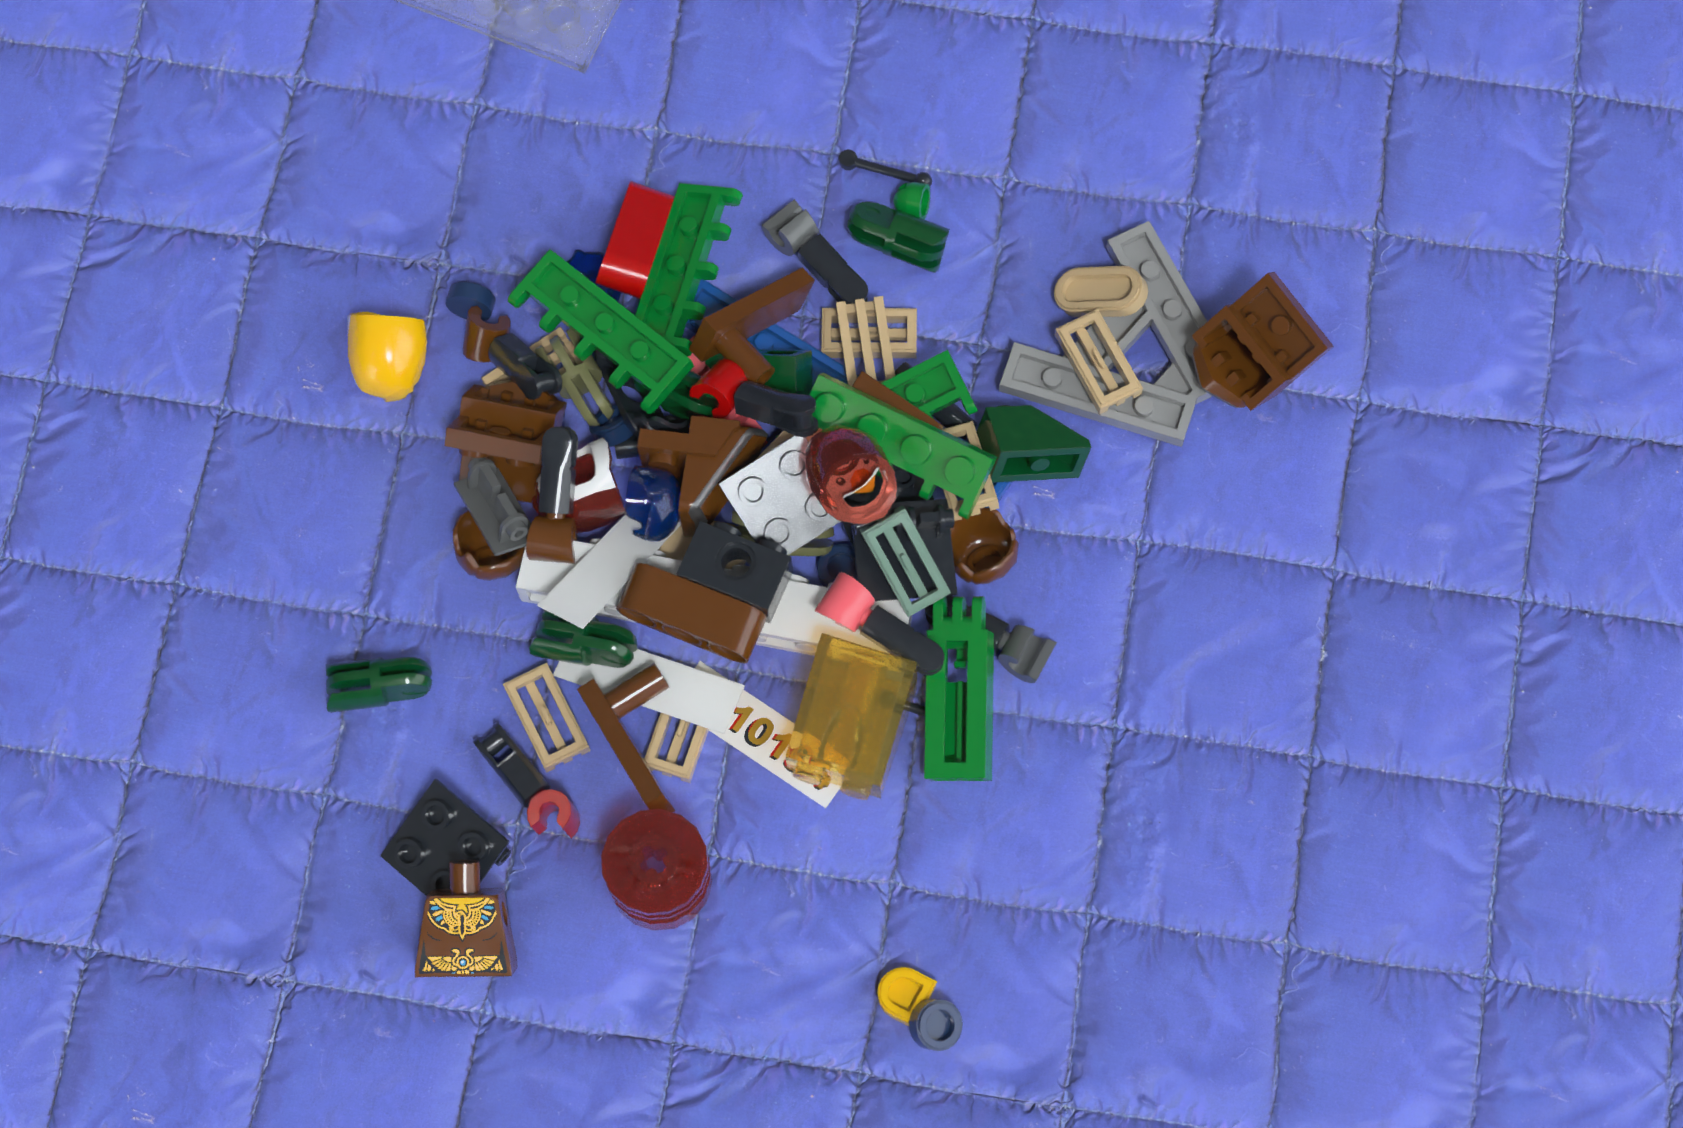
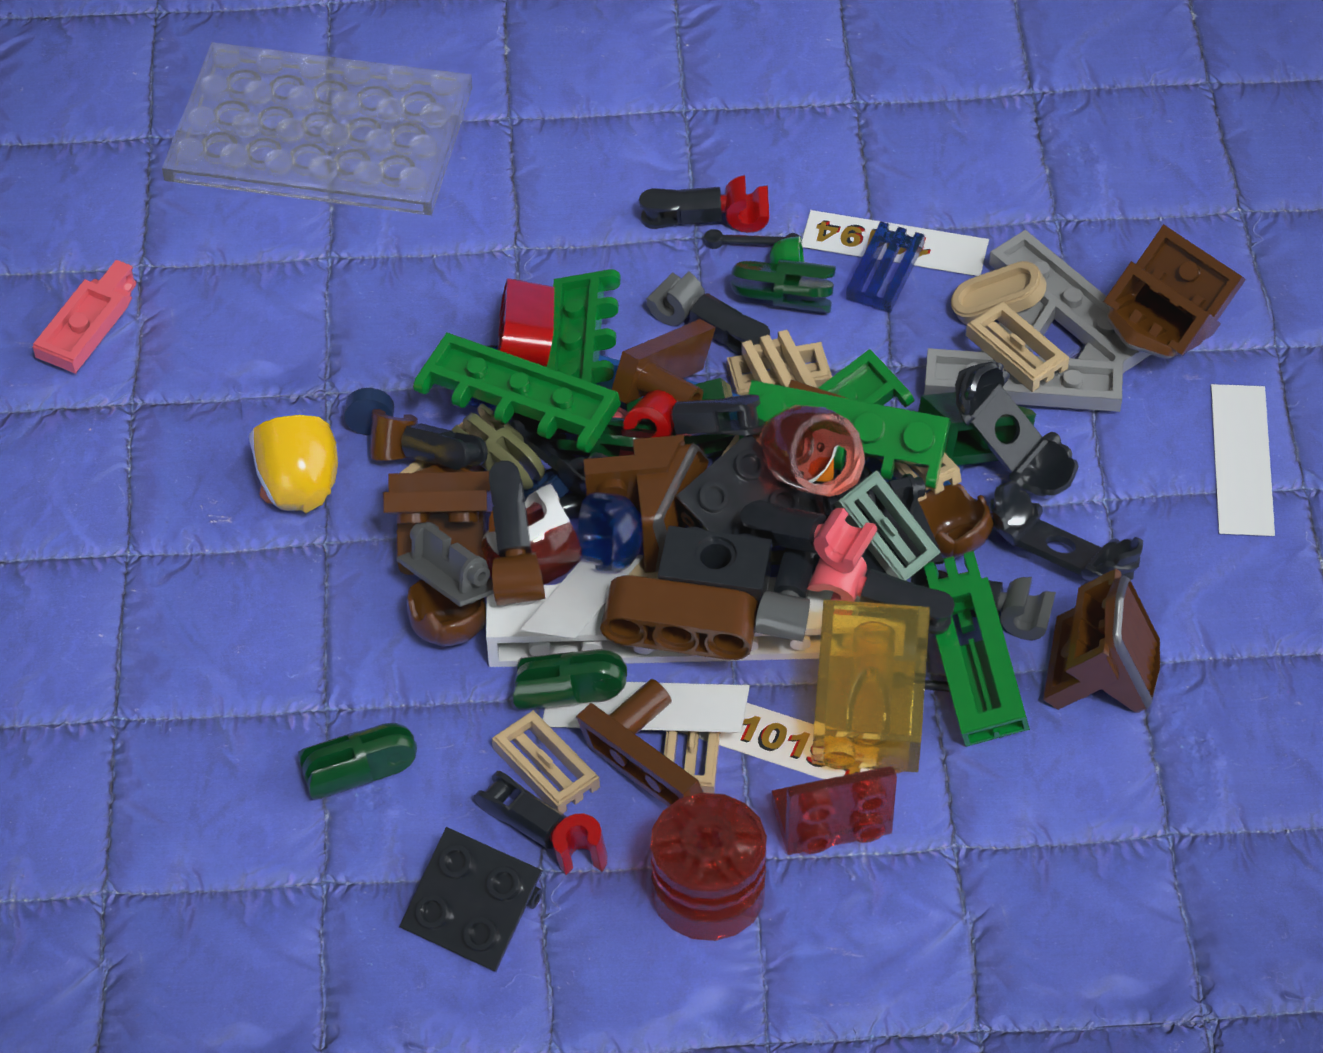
camera: 15 degrees left, 20 degrees down
torso [415,860,517,977] -> none
yellow tile [878,967,937,1027] -> none
dark blue tile [909,999,963,1051] -> none
none -> coral hinge [32,260,136,374]
none -> piece [639,175,769,233]
none -> piece [740,500,878,573]
none -> piece [755,547,818,642]
none -> clear red bracket [771,766,897,855]
none -> white sticker [802,210,989,276]
none -> clear blue tile [846,221,925,313]
none -> black piece [955,361,1079,496]
none -> black piece [990,481,1143,581]
none -> reddish brown piece [1043,568,1160,713]
none -> white sticker [1211,384,1275,536]

